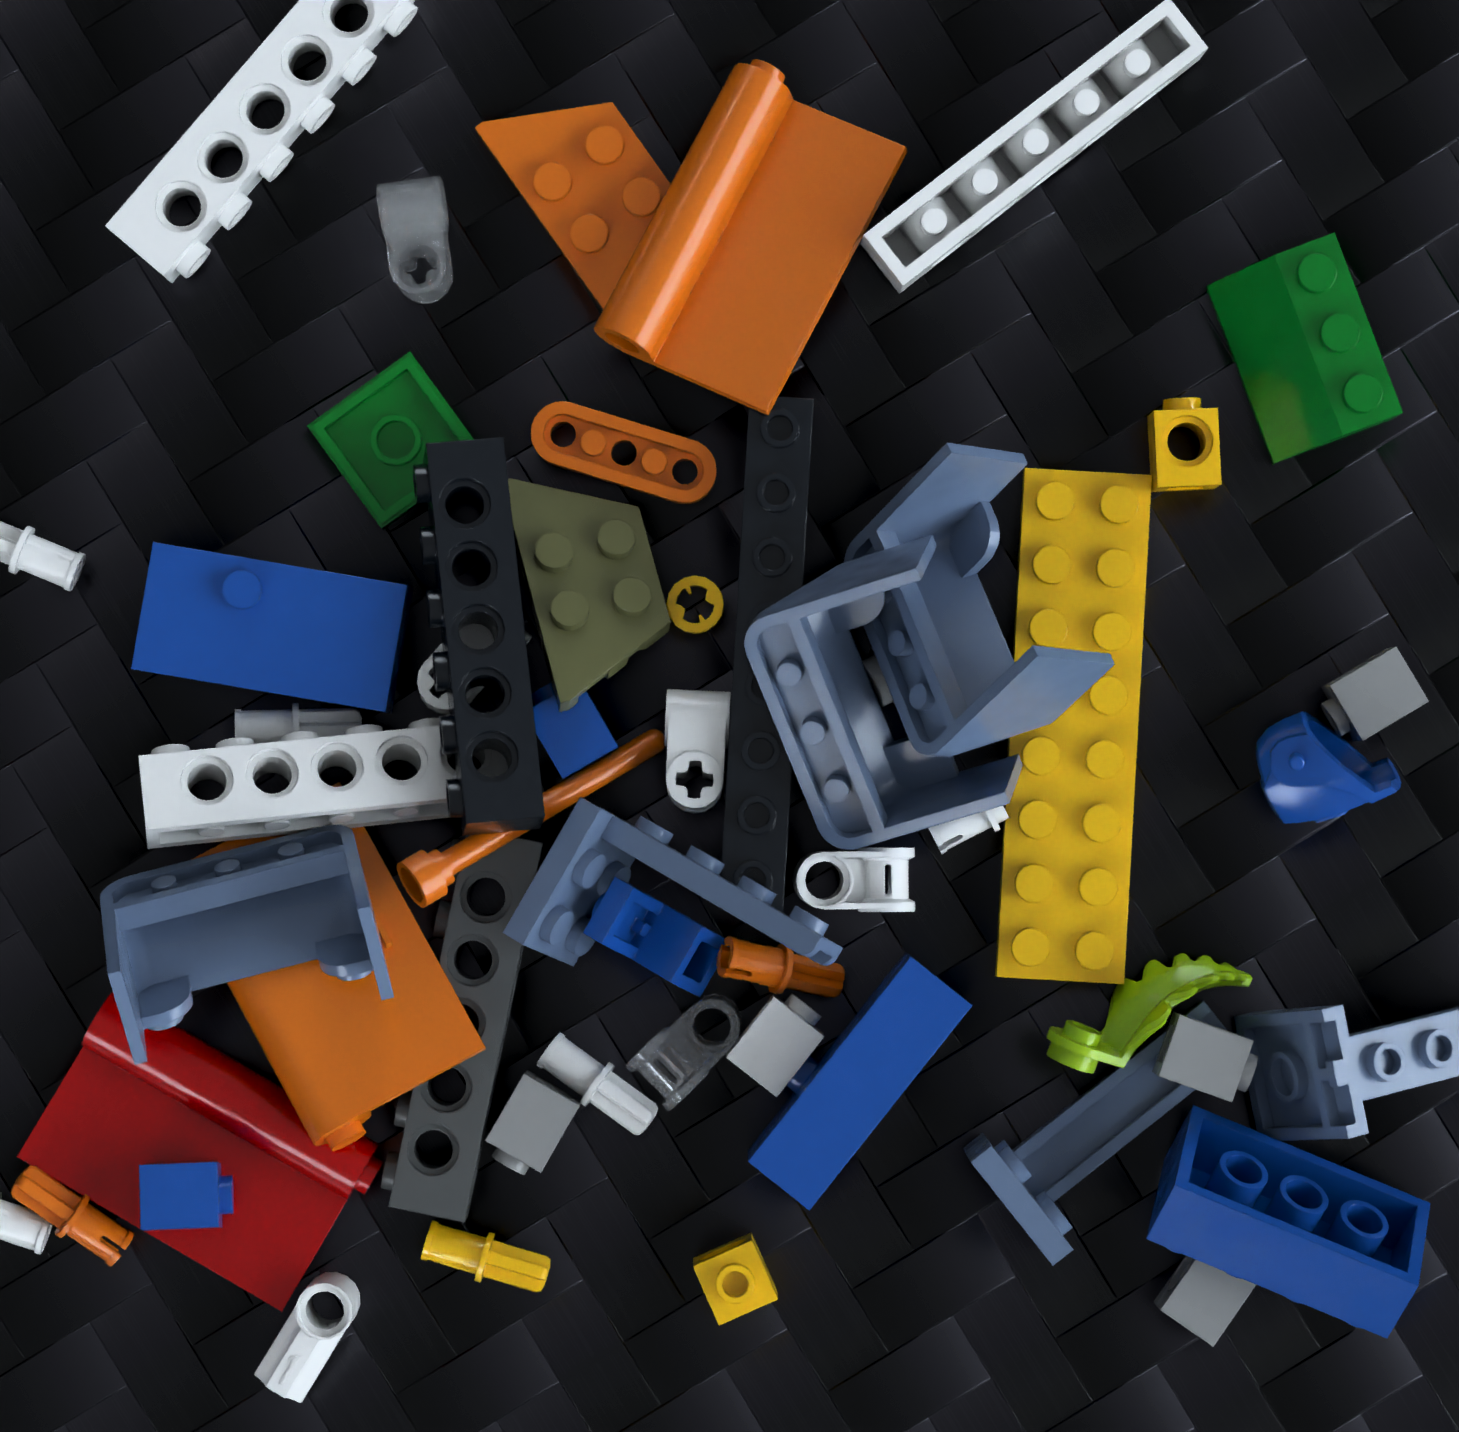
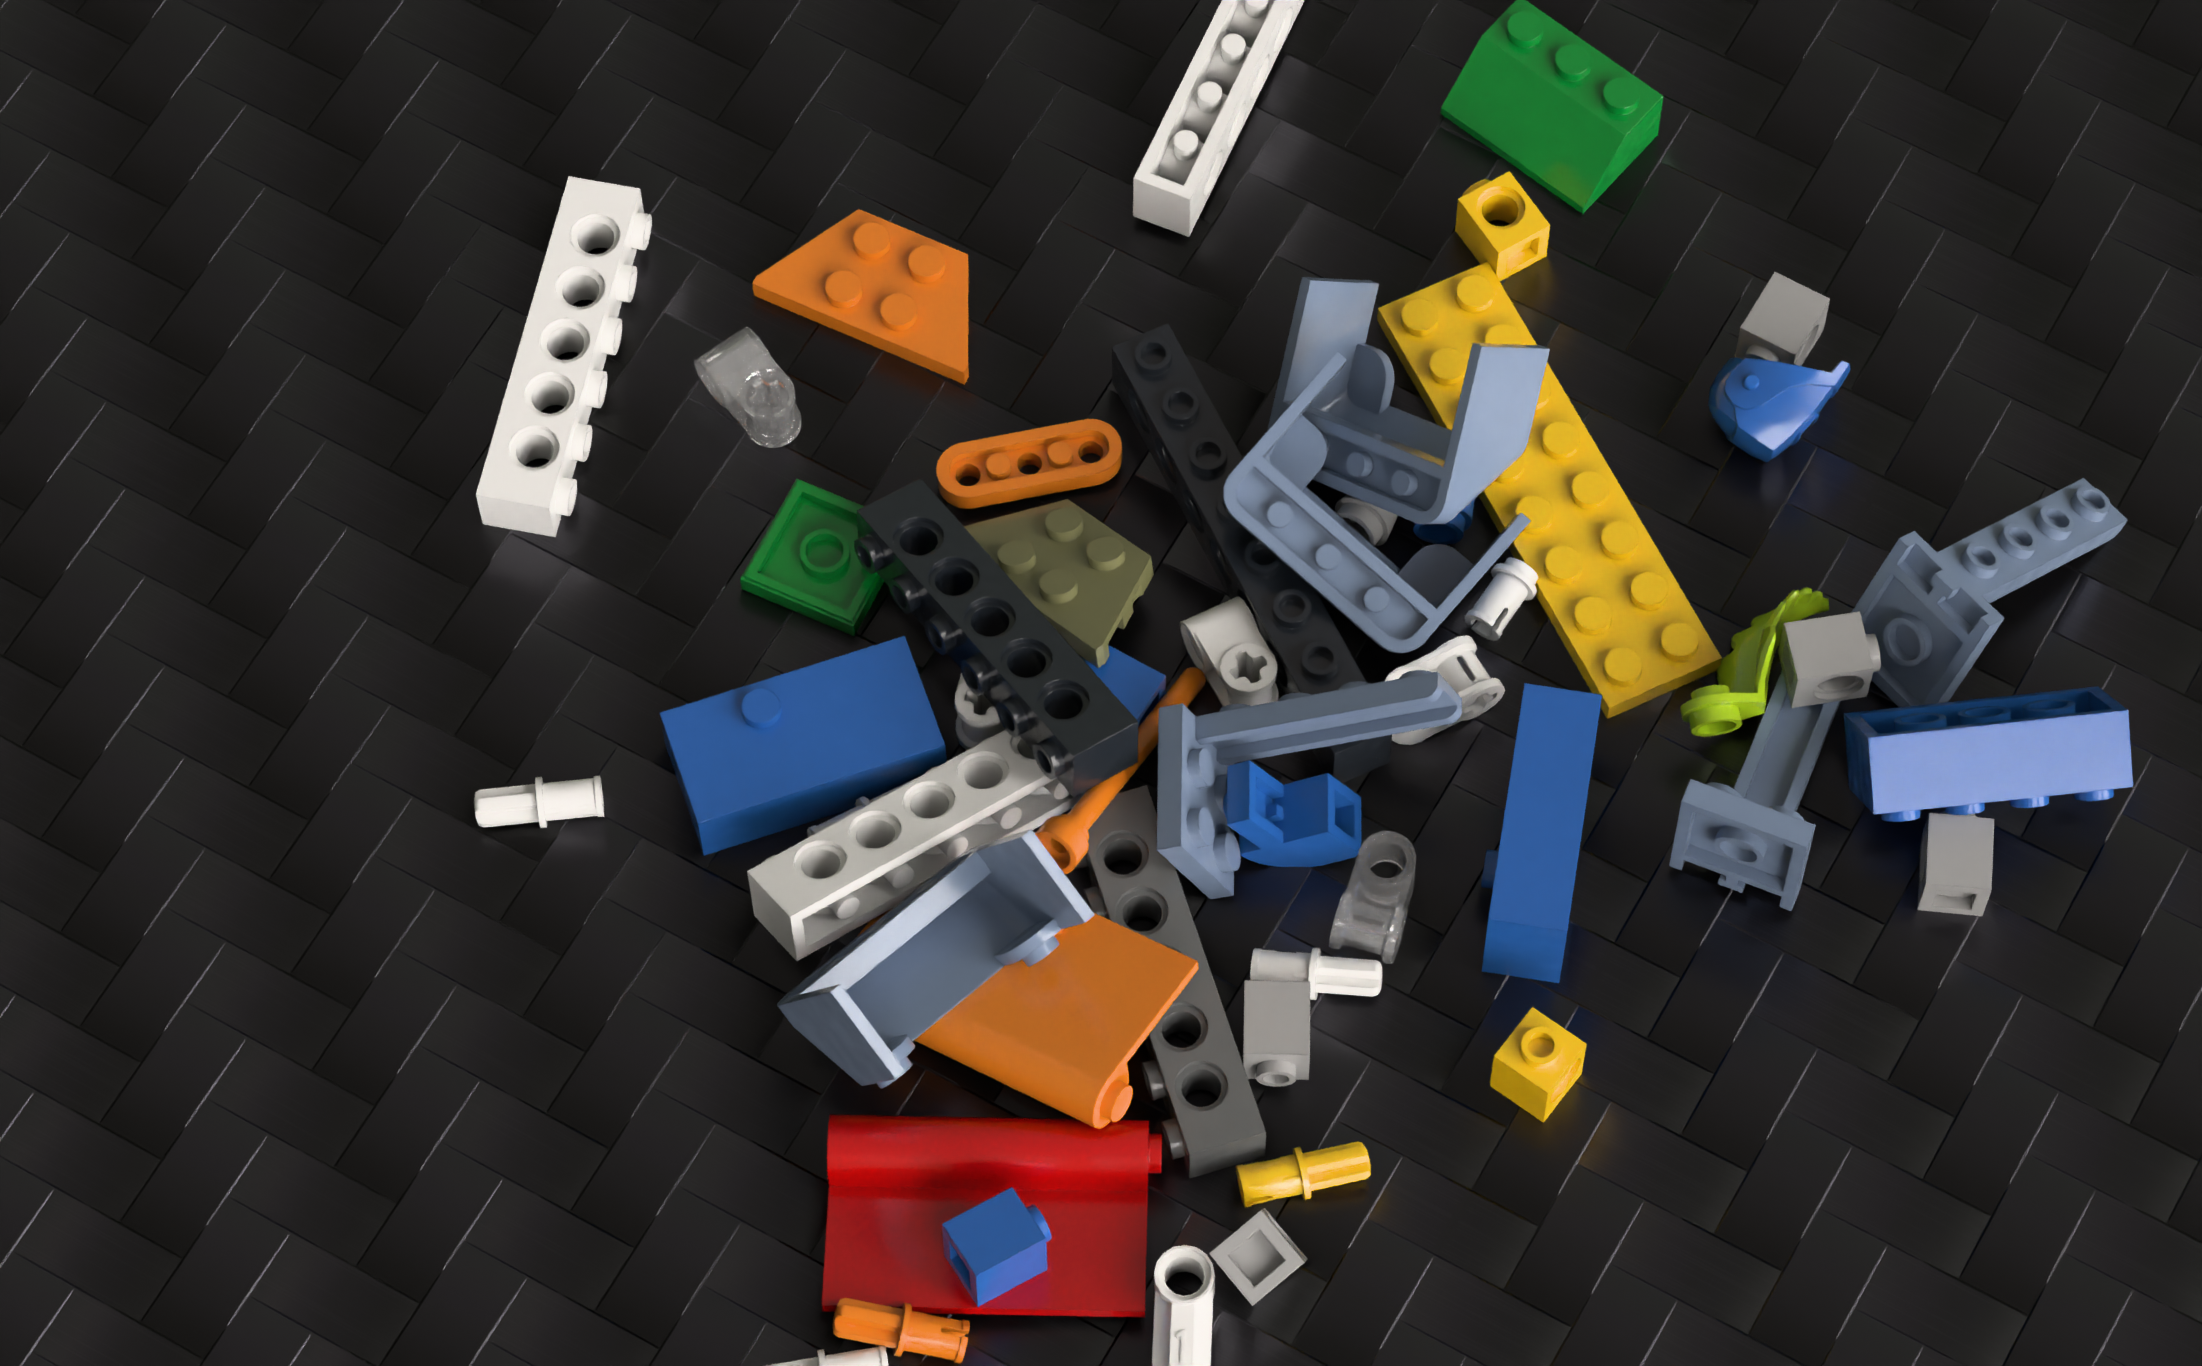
camera: 30 degrees left, 25 degrees down
orange door [594,59,908,415] -> none
yellow bush [666,575,724,634] -> none
orange axle [716,936,845,998] -> none
white brick [726,993,825,1097] -> none
none -> light grey brick [1209,1208,1308,1306]

